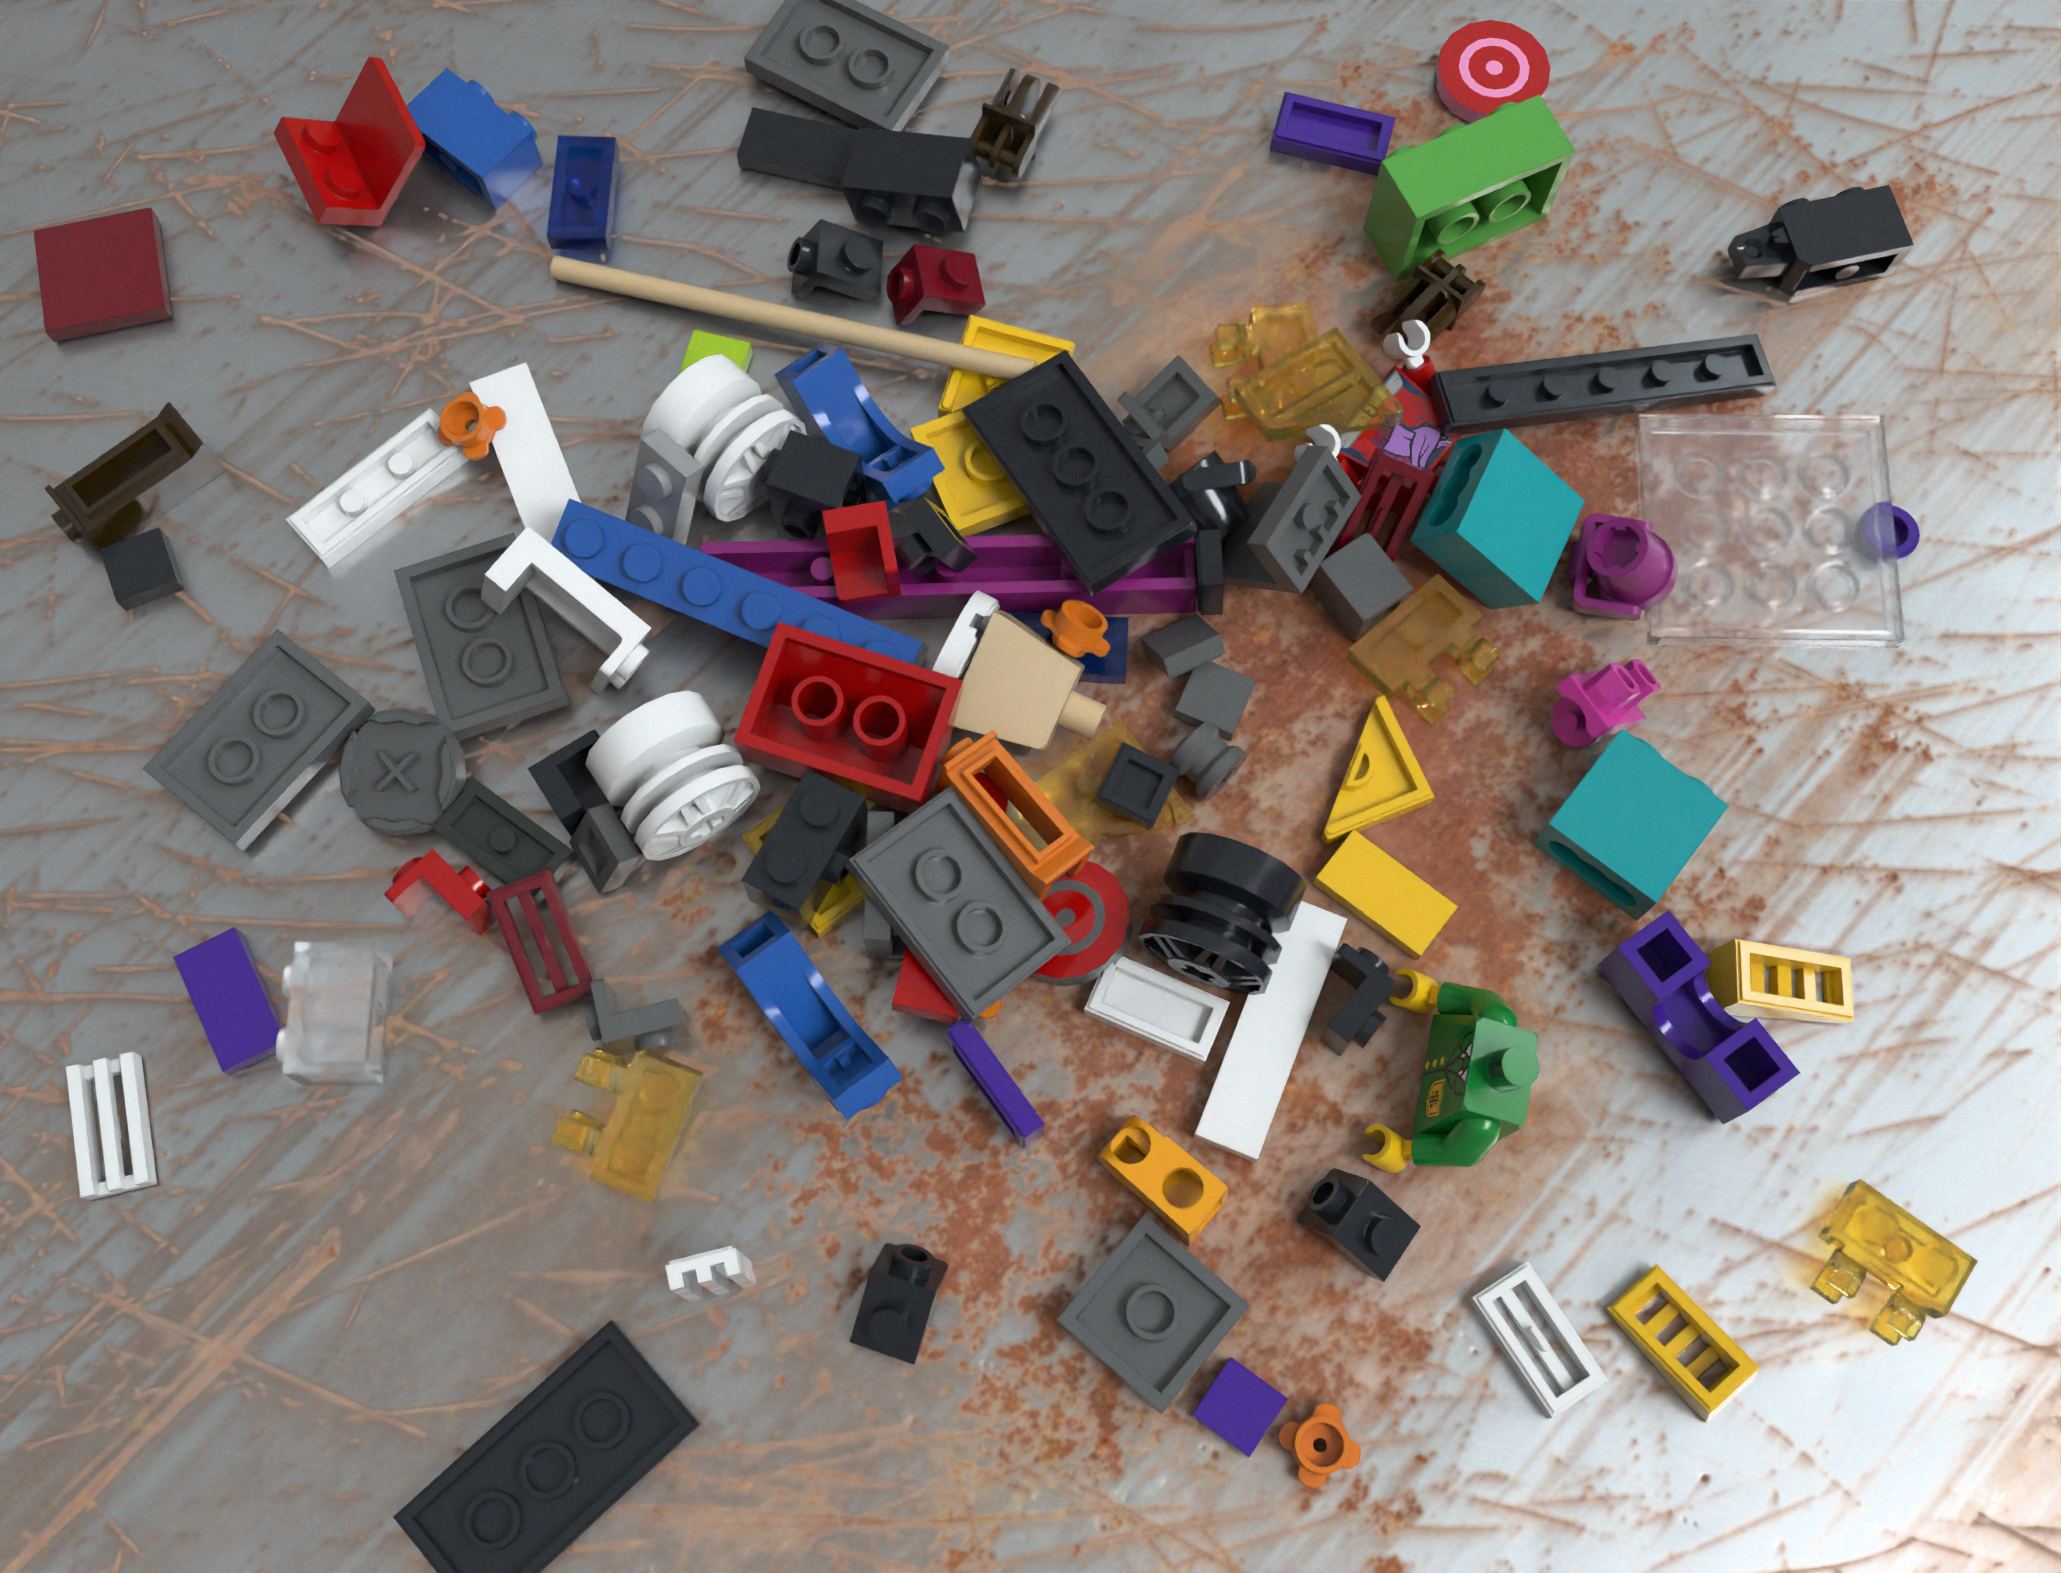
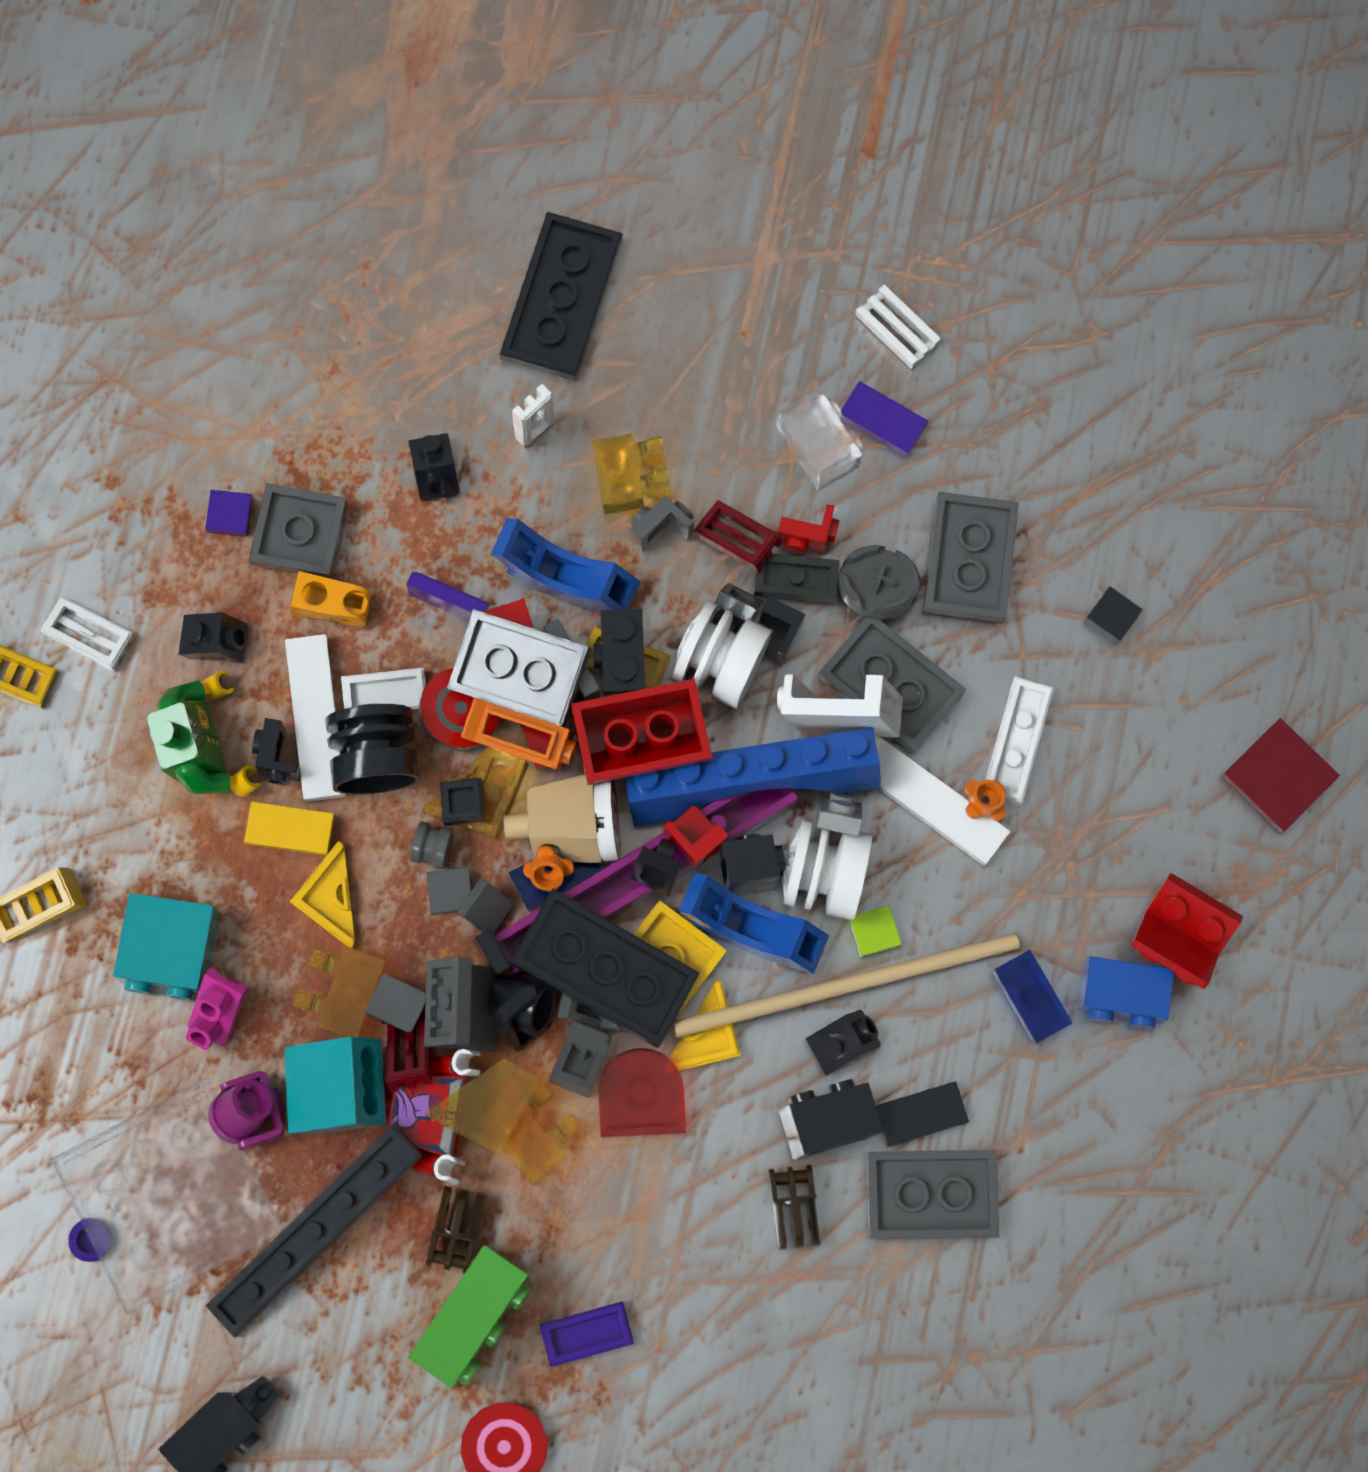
camera: 145 degrees right, 5 degrees up
dark brown window [44,402,225,554] -> none
dark red bracket [886,244,986,326] -> none
orange plate [1278,1403,1361,1488] -> none
dark purple arch [1597,910,1800,1124] -> none
none -> clear red tile [599,1048,686,1137]

